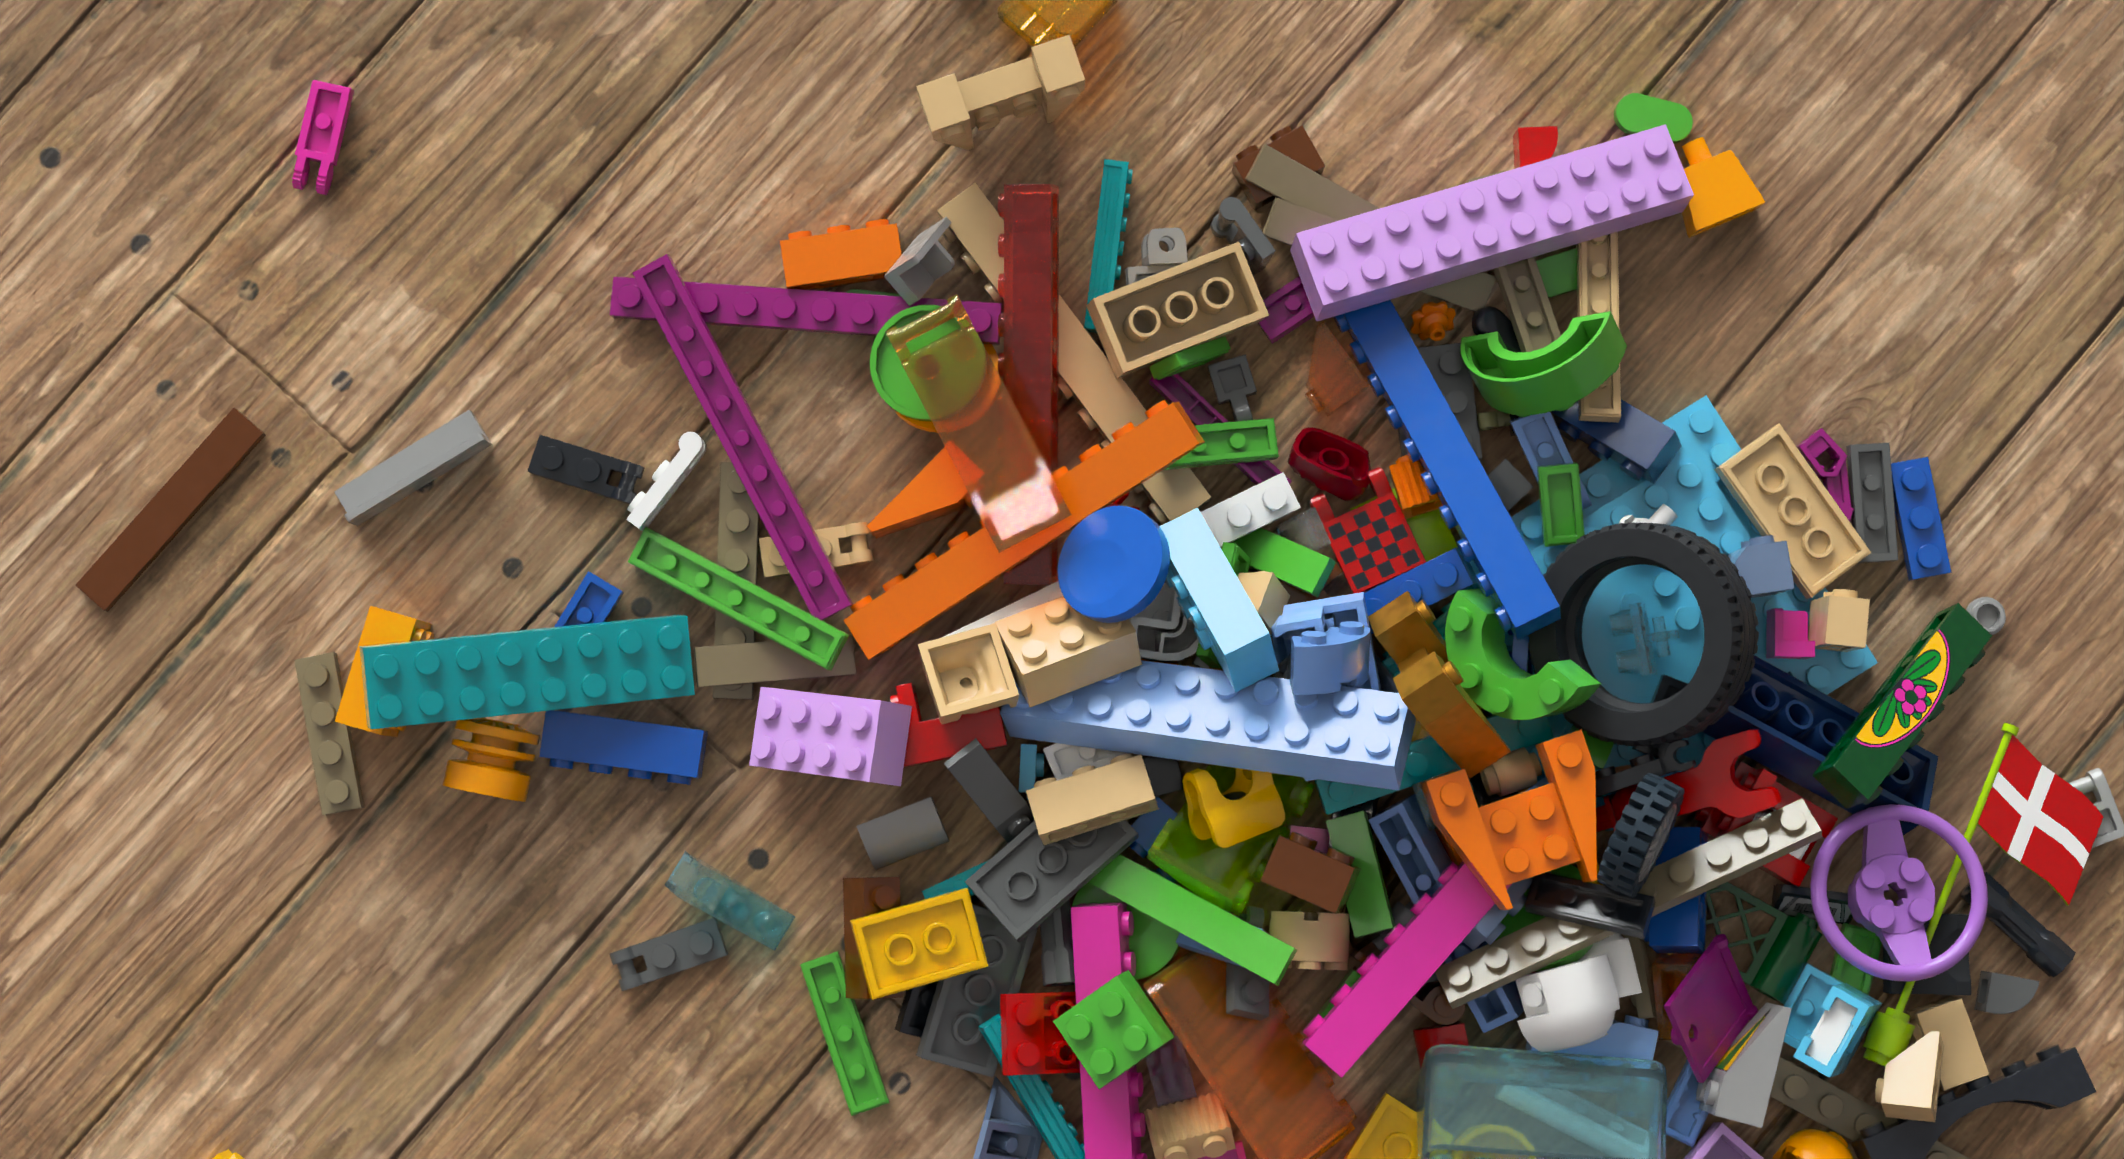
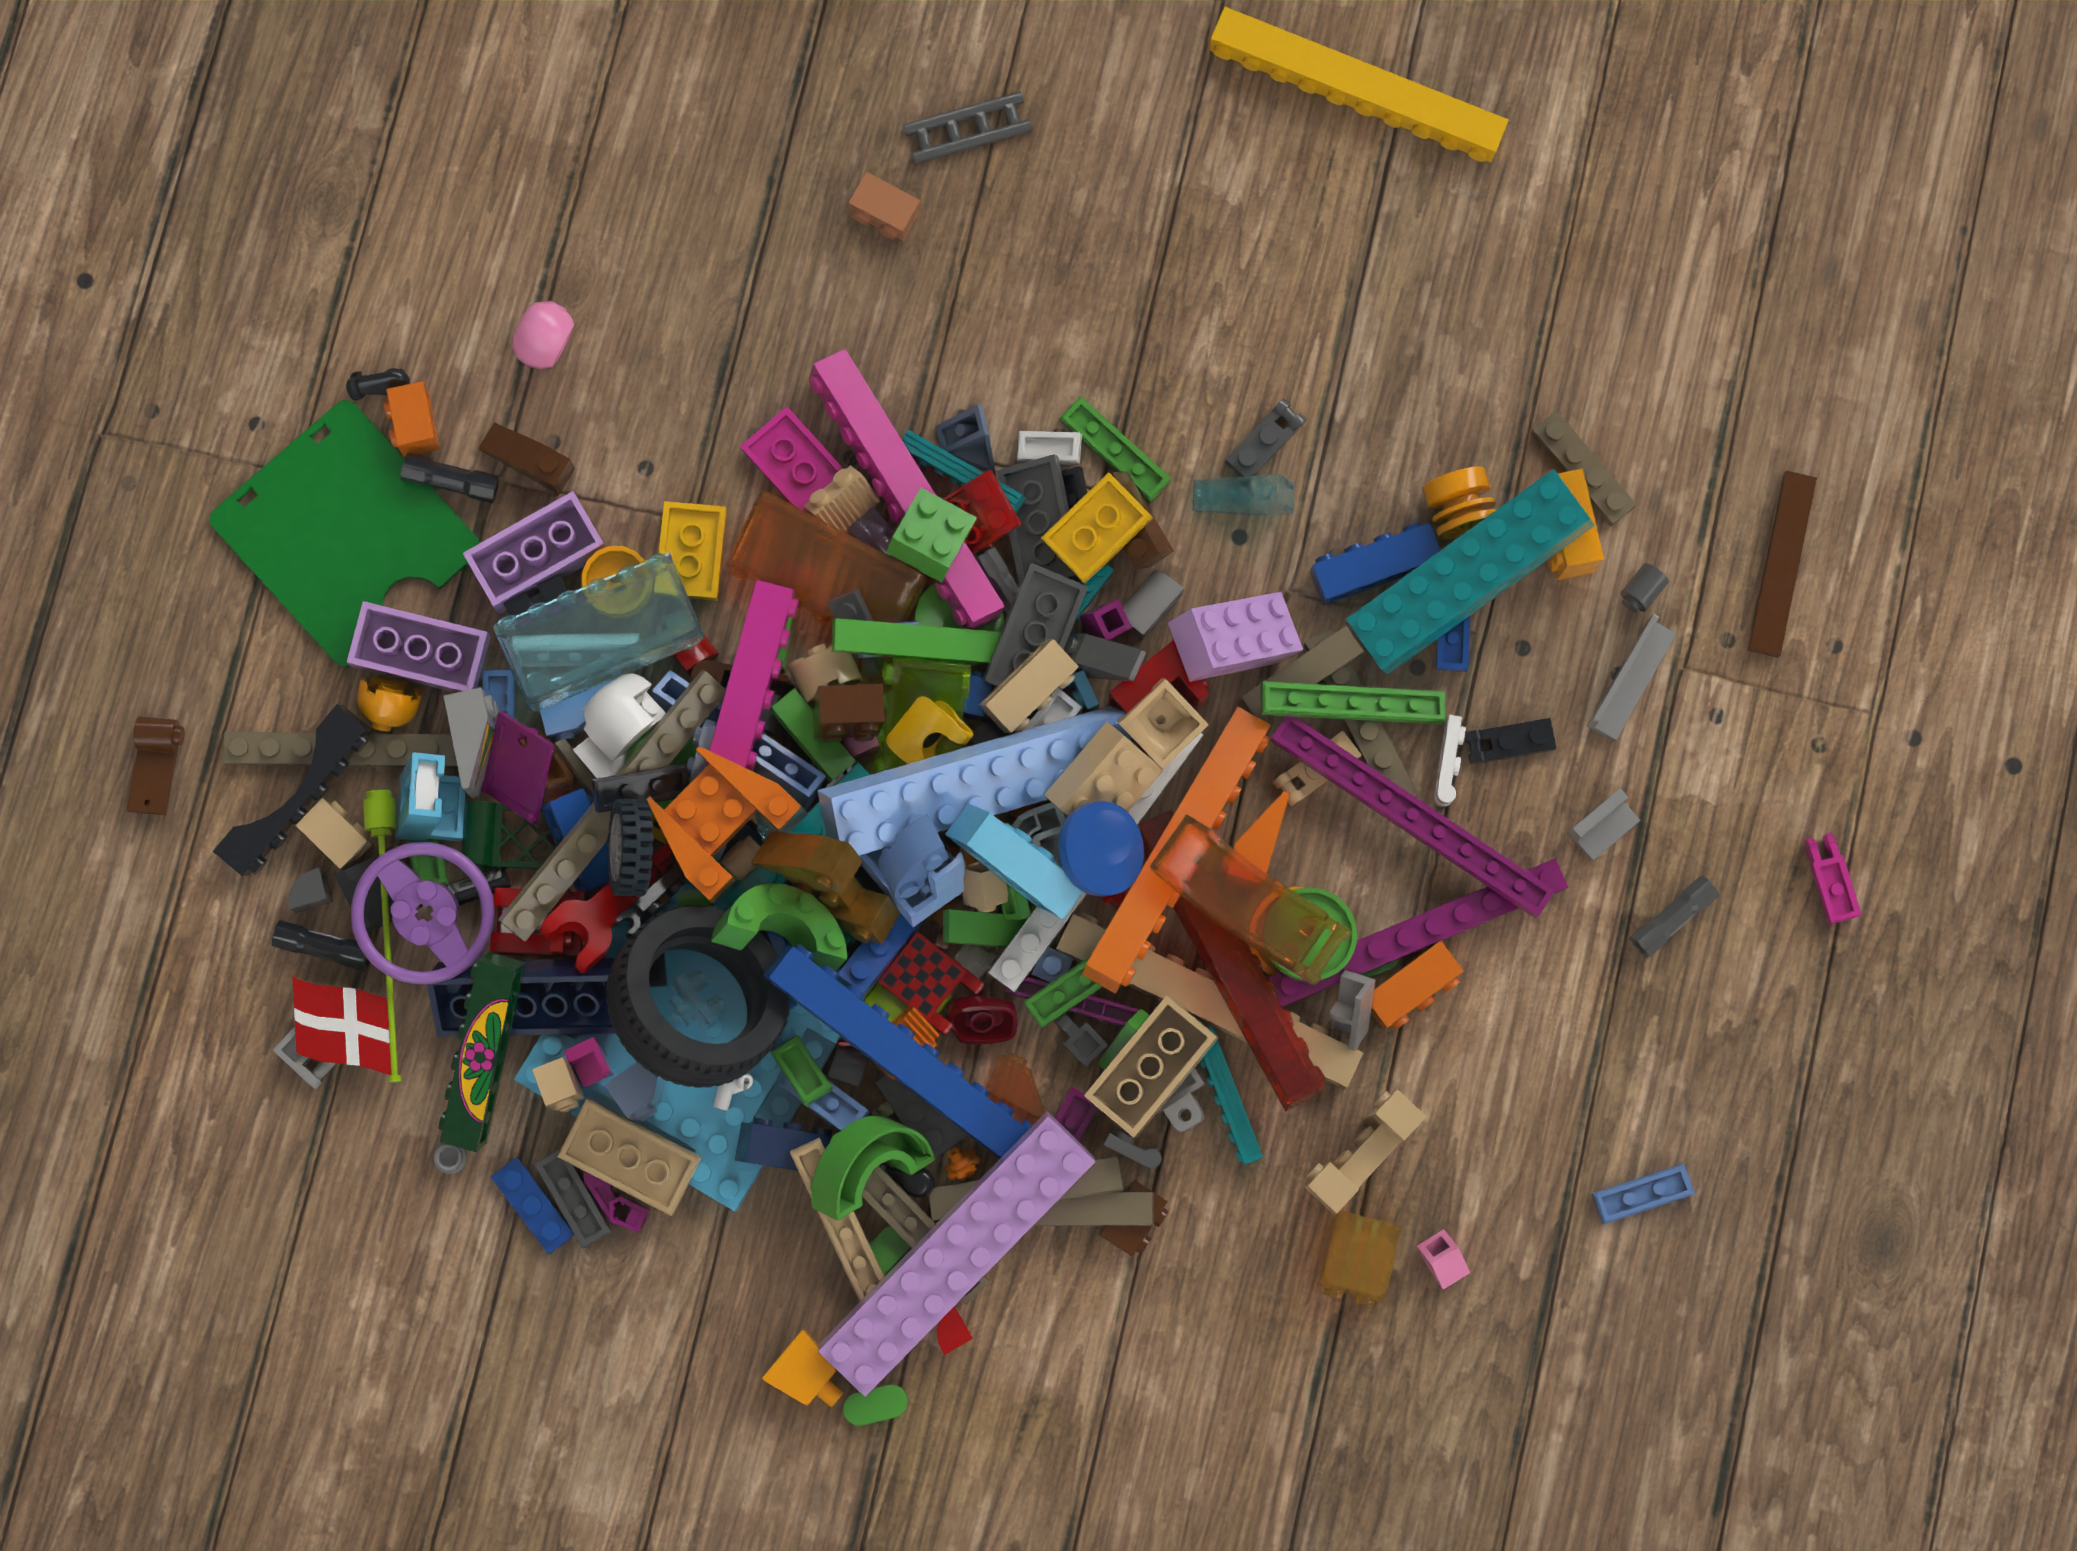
camera: 150 degrees right, 5 degrees down
slope [1875,1031,1944,1122] -> none
none -> white tile [1017,431,1082,465]
none -> light blue plate [1031,947,1073,983]
none -> magenta brick [1079,599,1132,640]
none -> light grey panel [1567,788,1641,861]
none -> dark grey brick [1621,563,1669,613]
none -> dark grey axle [1629,876,1720,958]

